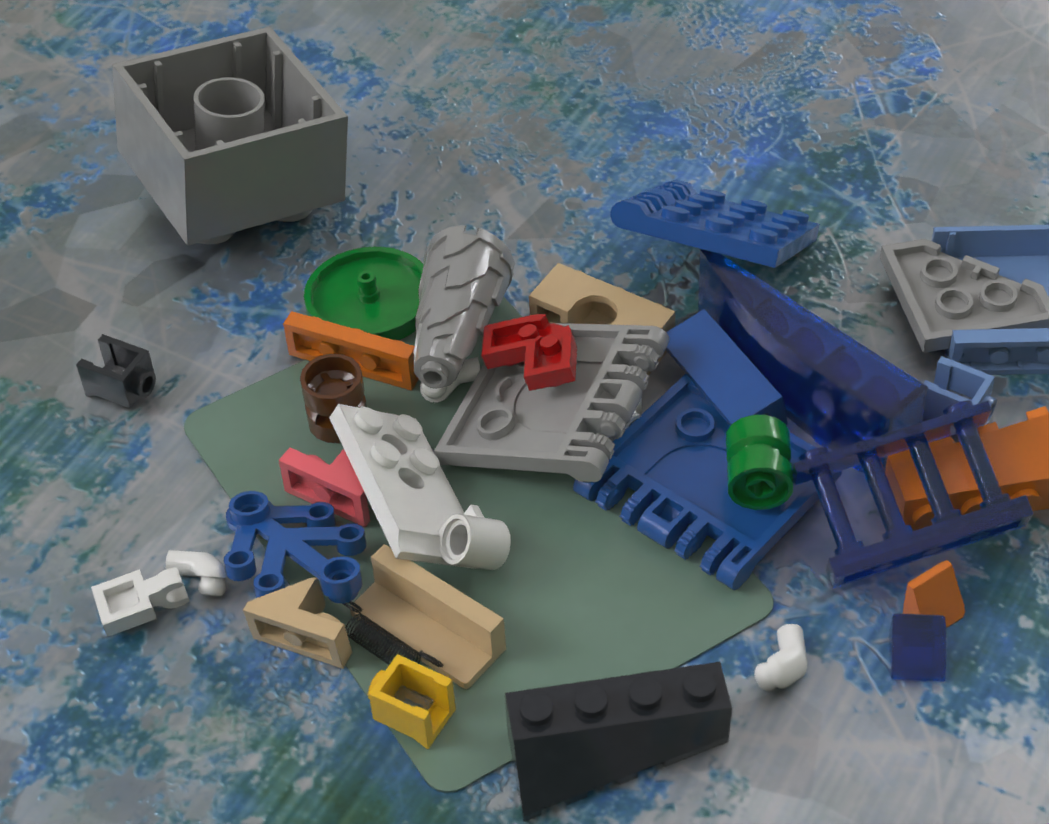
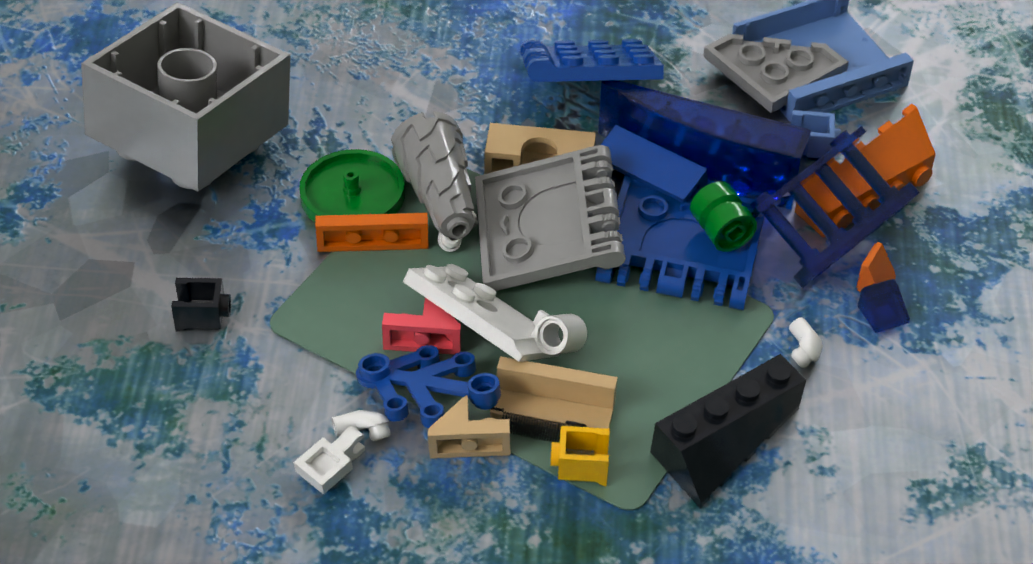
camera: 30 degrees left, 0 degrees up
reddish brown wheel [300,354,367,443] -> none
red plate [481,314,577,391] -> none

